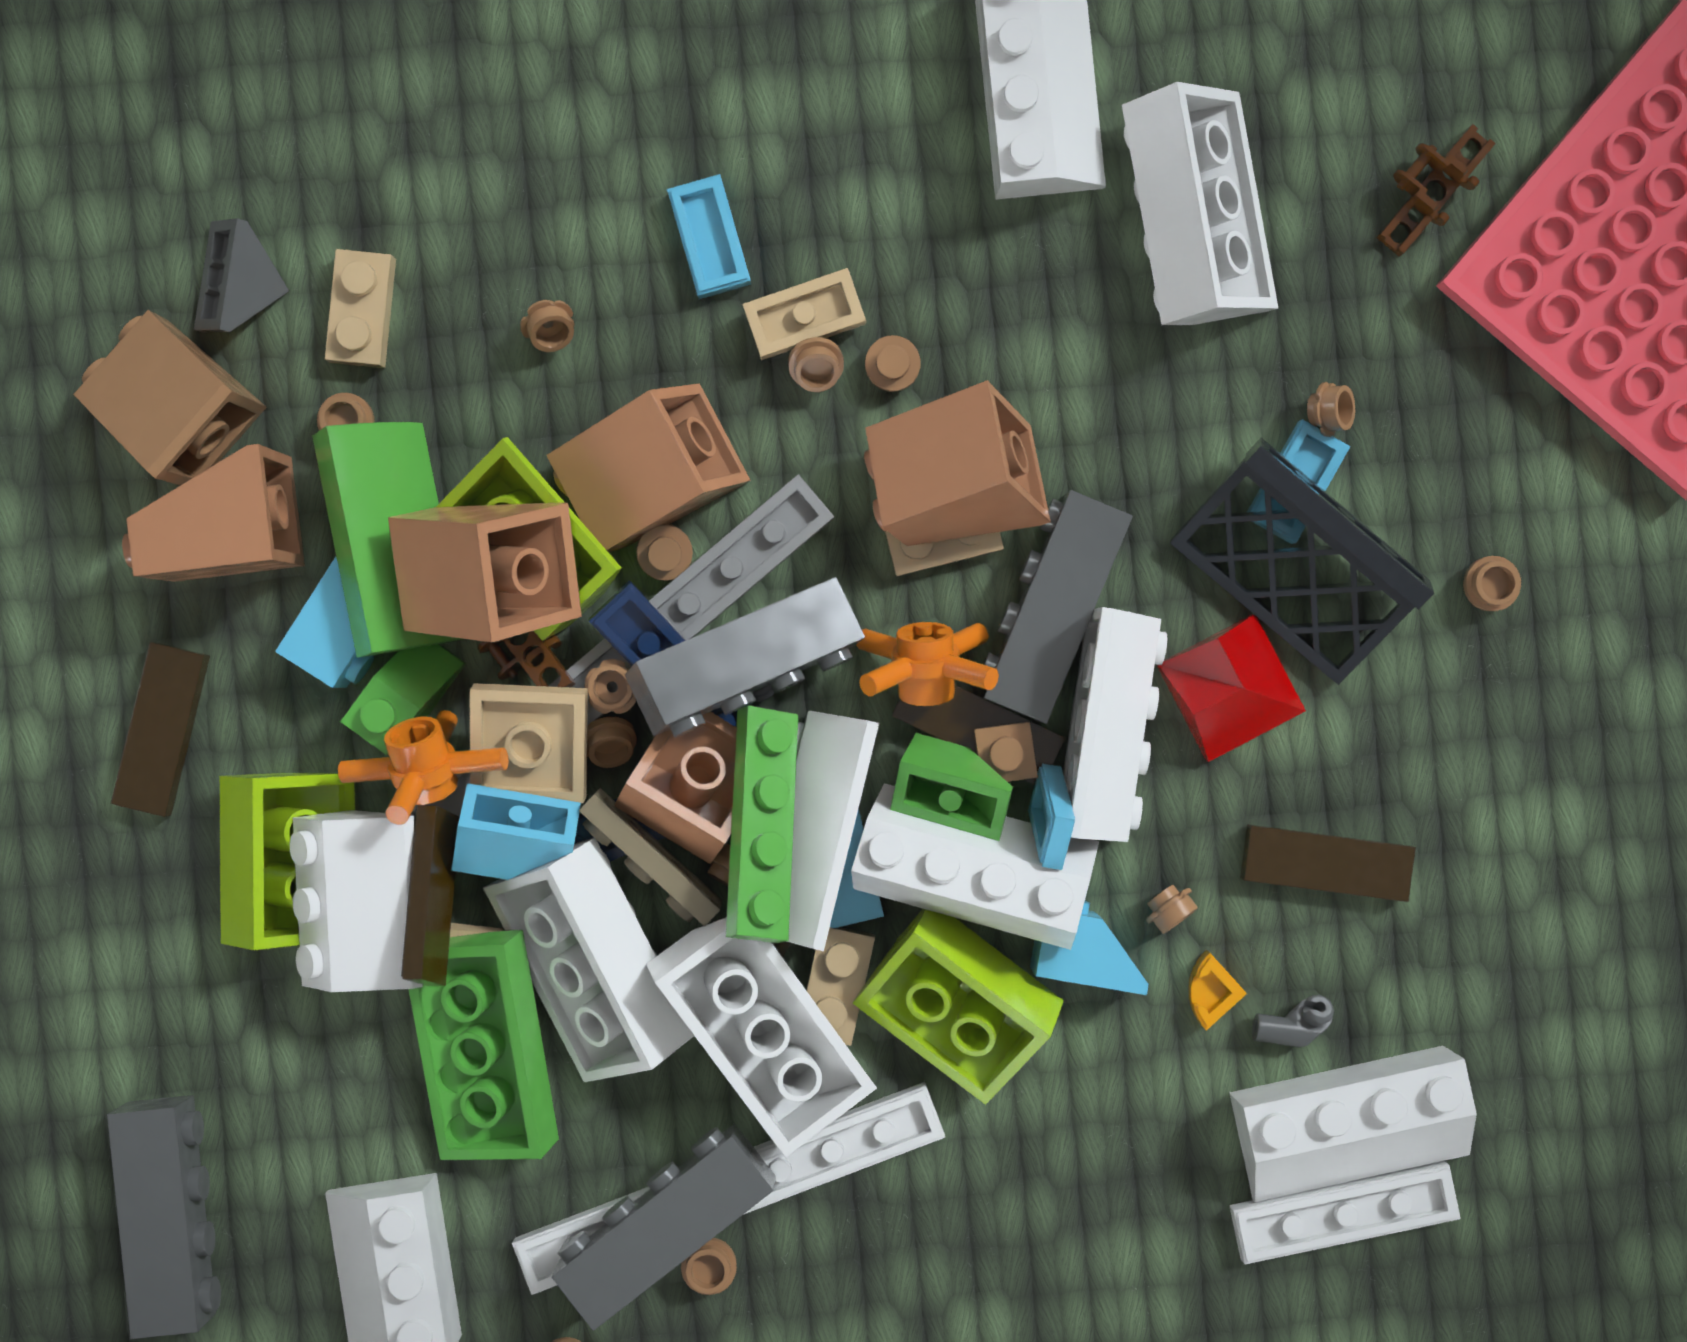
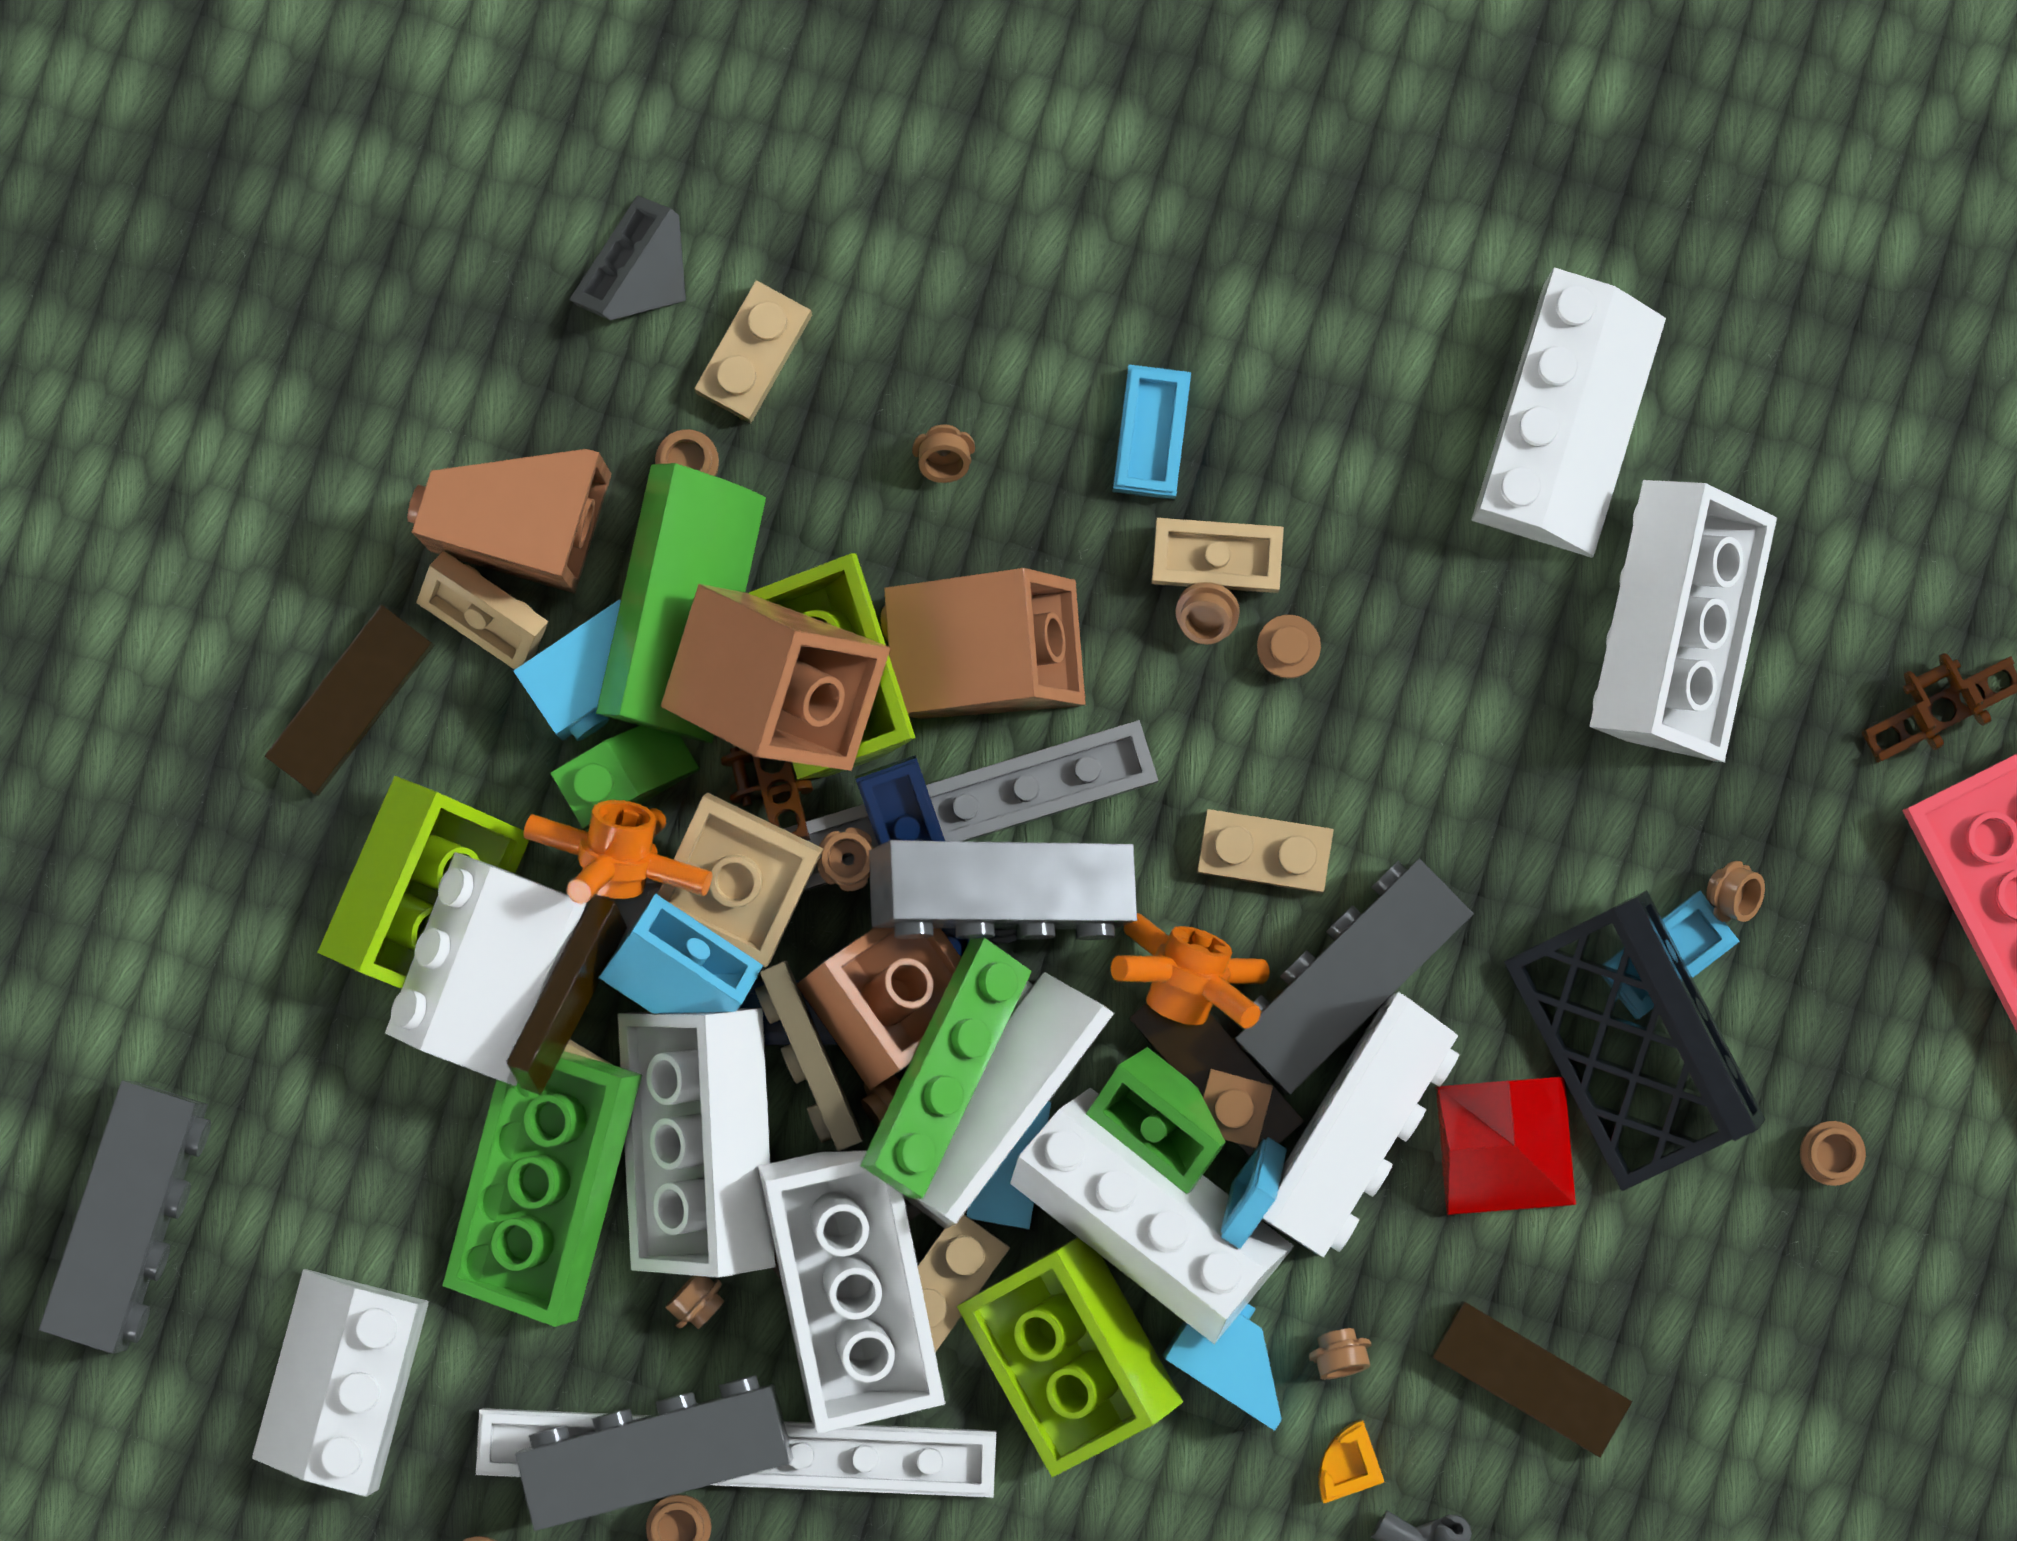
camera: 20 degrees right, 5 degrees down
medium nougat slope [73,310,267,486] -> none
medium nougat plate [587,717,637,768] -> none
medium nougat plate [637,524,693,581] -> none
nougat slope [864,380,1051,546] -> none
none -> tan plate [416,550,549,670]
none -> medium nougat plate [665,1275,724,1329]

